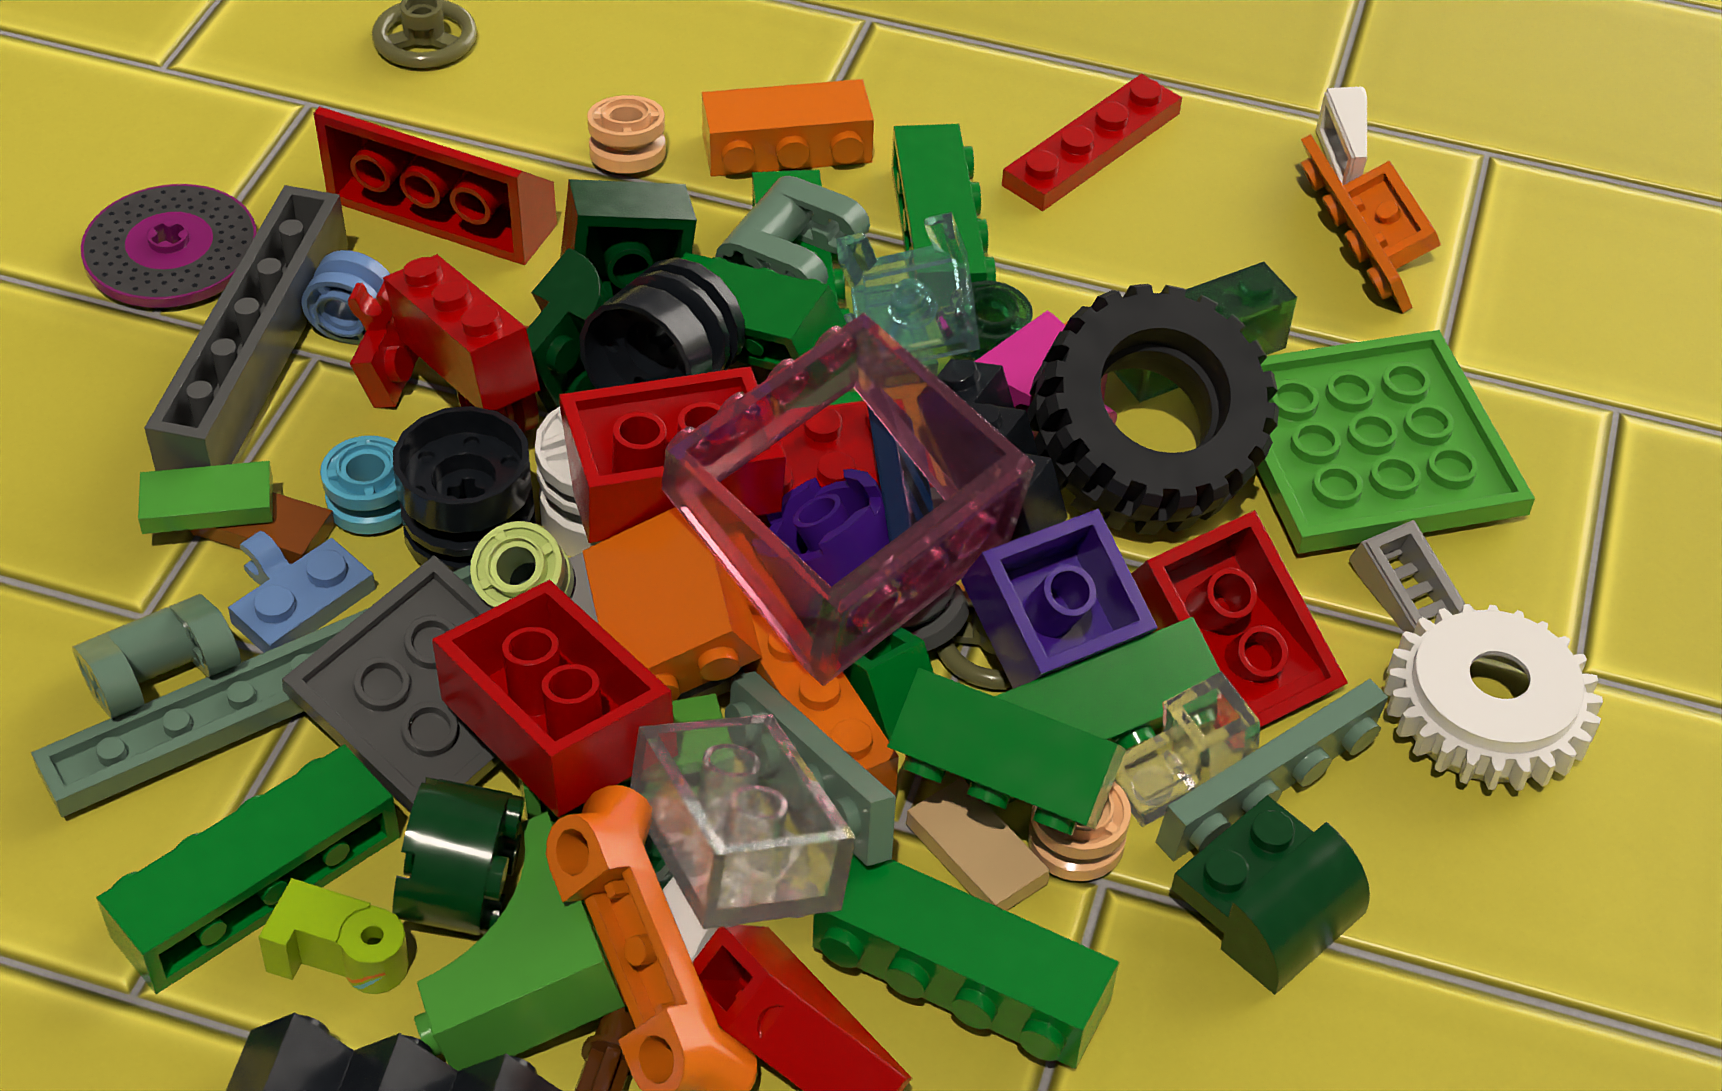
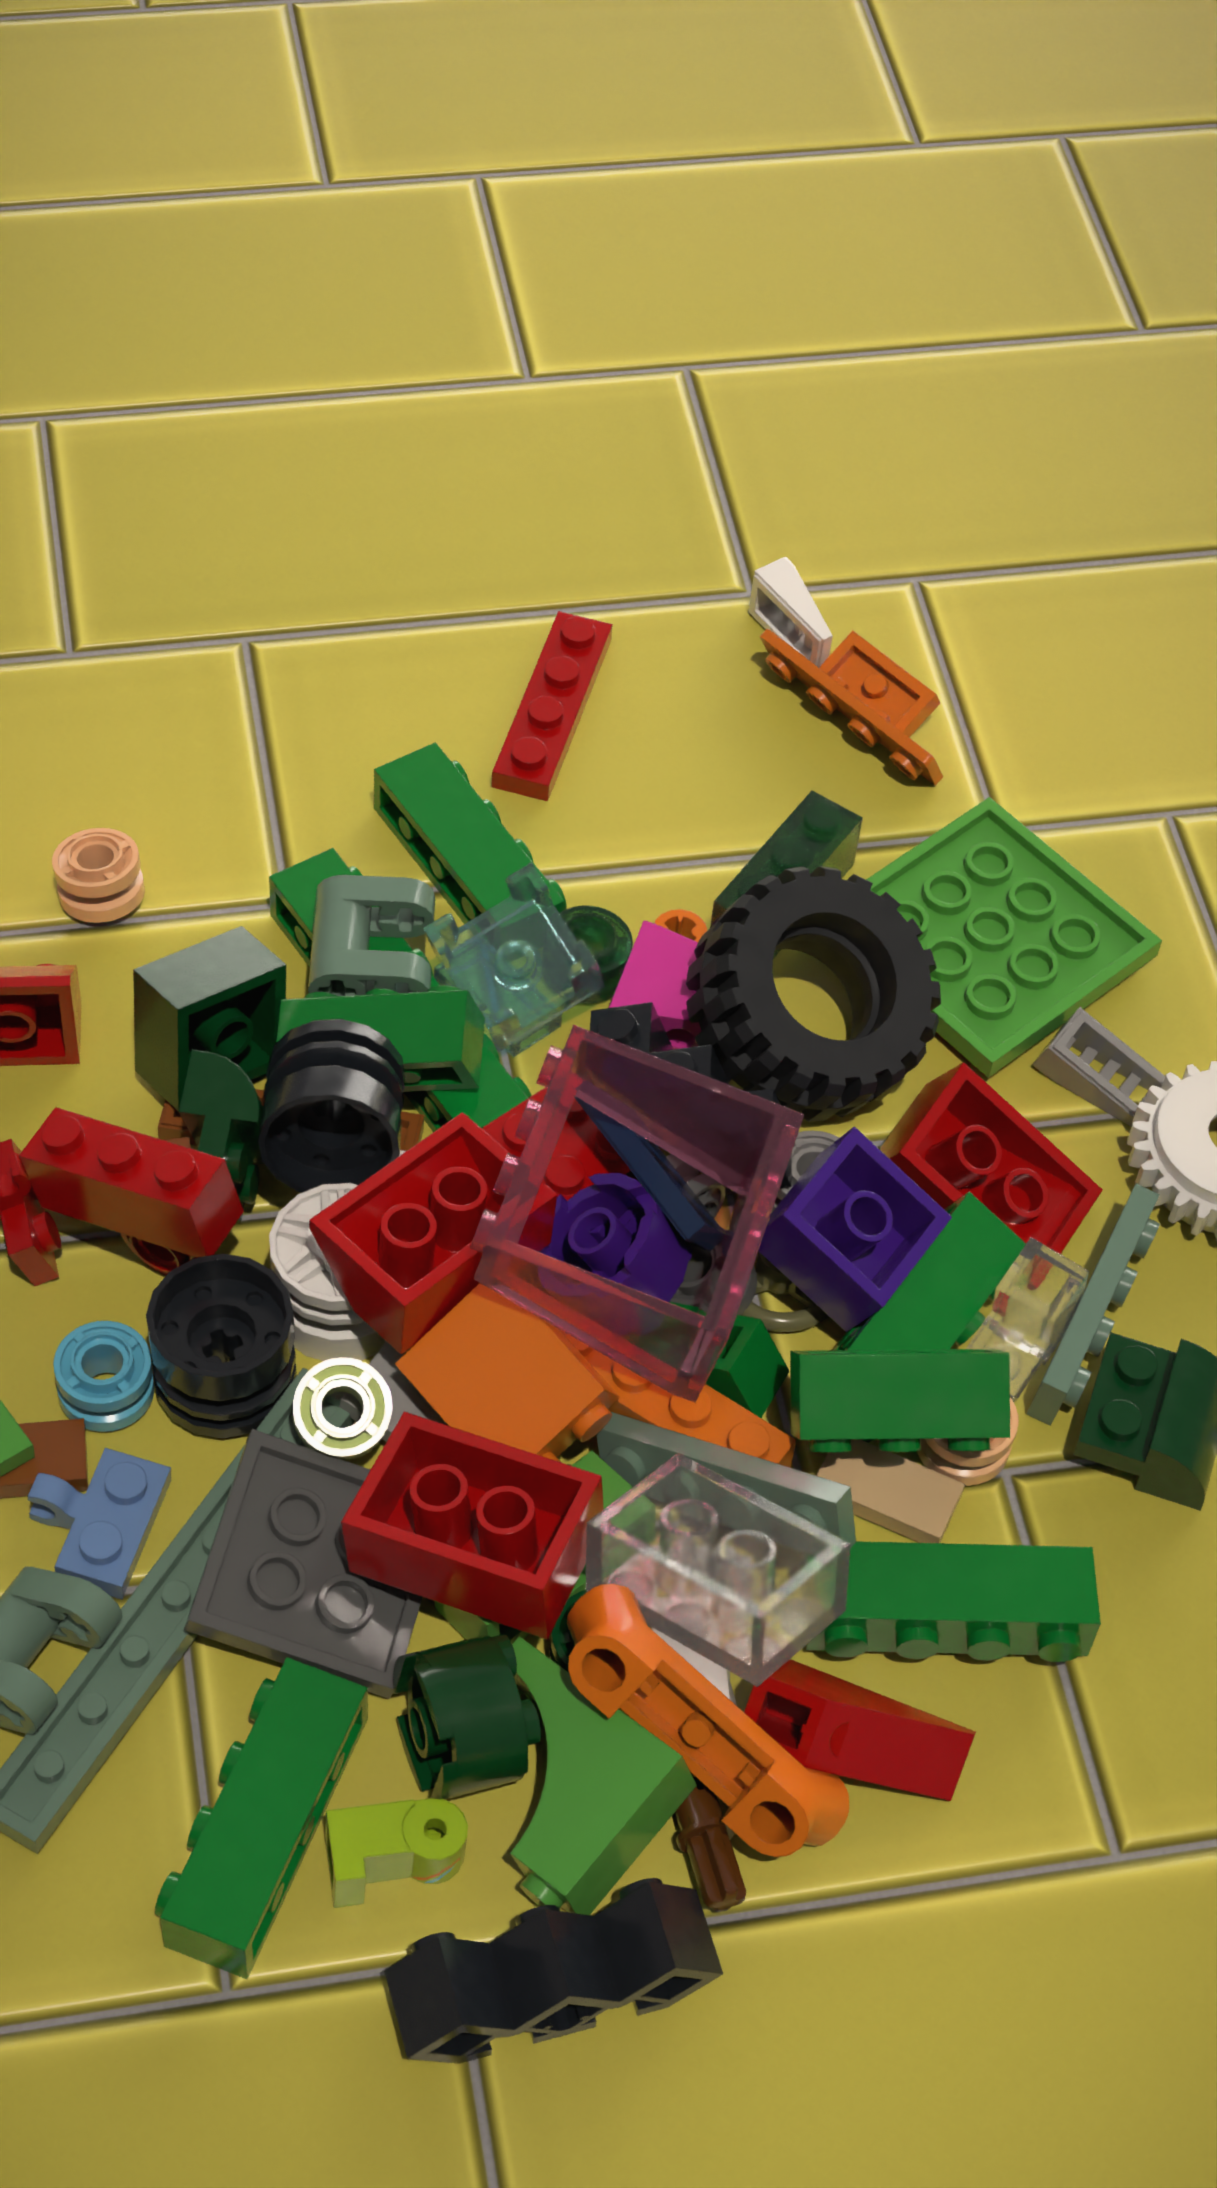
camera: 30 degrees left, 5 degrees up
orange brick [702,79,874,176] -> none

